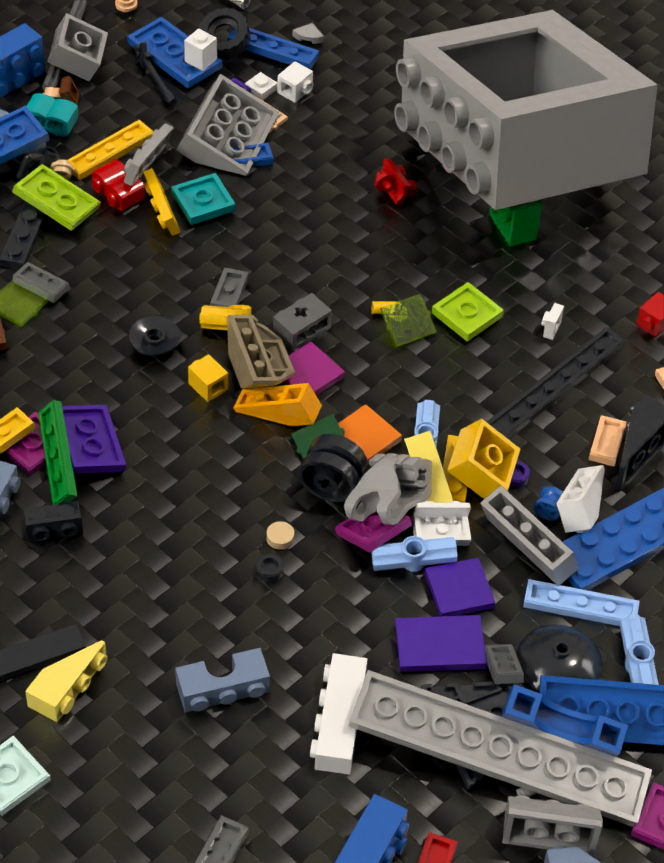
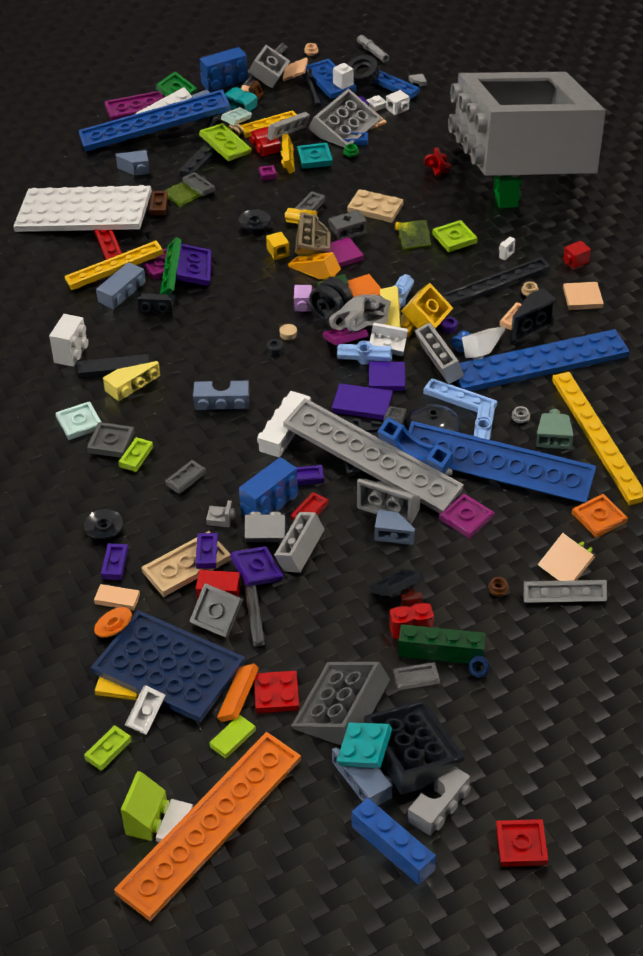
camera: 20 degrees right, 5 degrees down
none -> dark grey plate [87,422,135,458]
none -> lime plate [119,437,153,472]
none -> light aqua tile [221,107,252,126]
none -> magenta tile [259,165,277,181]
none -> light nougat piece [283,57,308,81]
none -> lavender brick [294,285,312,311]
none -> dark purple tile [296,465,324,486]
none -> green plate [343,143,359,157]
none -> tan plate [347,189,403,223]
none -> tan plate [521,282,539,296]

